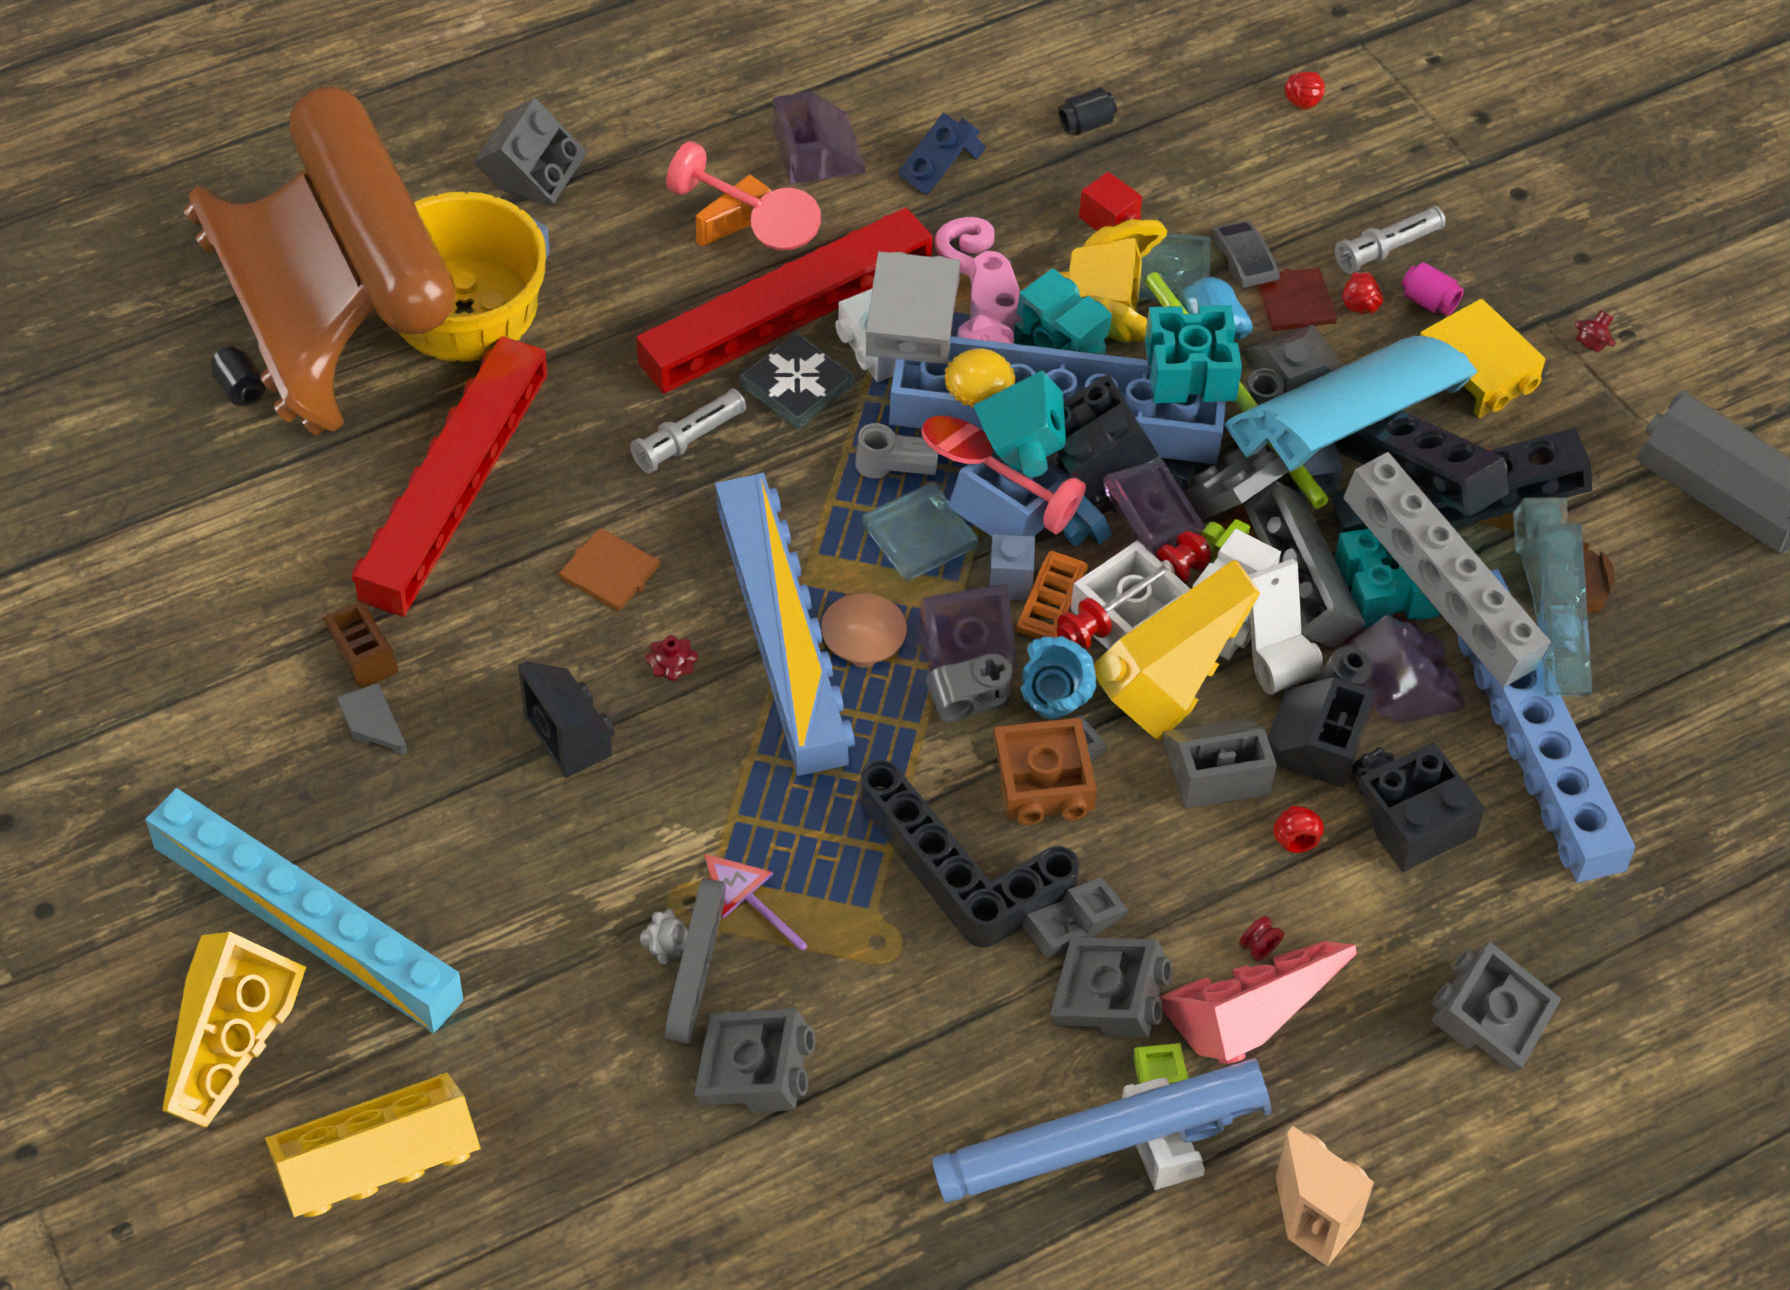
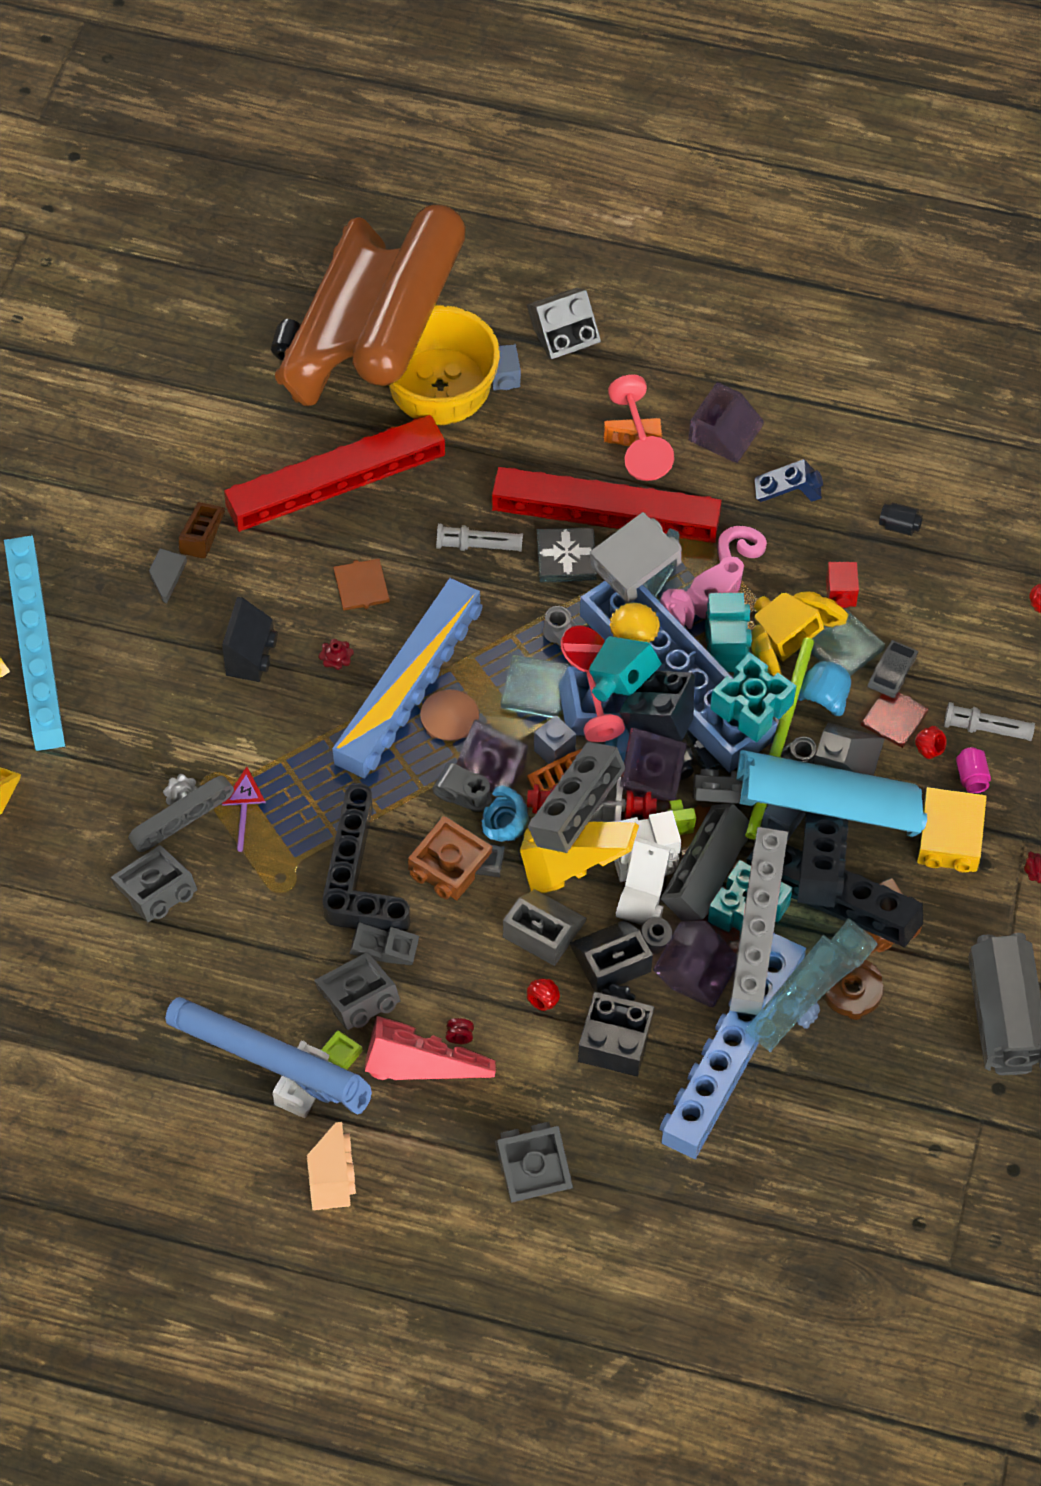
camera: 45 degrees right, 5 degrees up
none -> dark grey brick [528,742,626,853]

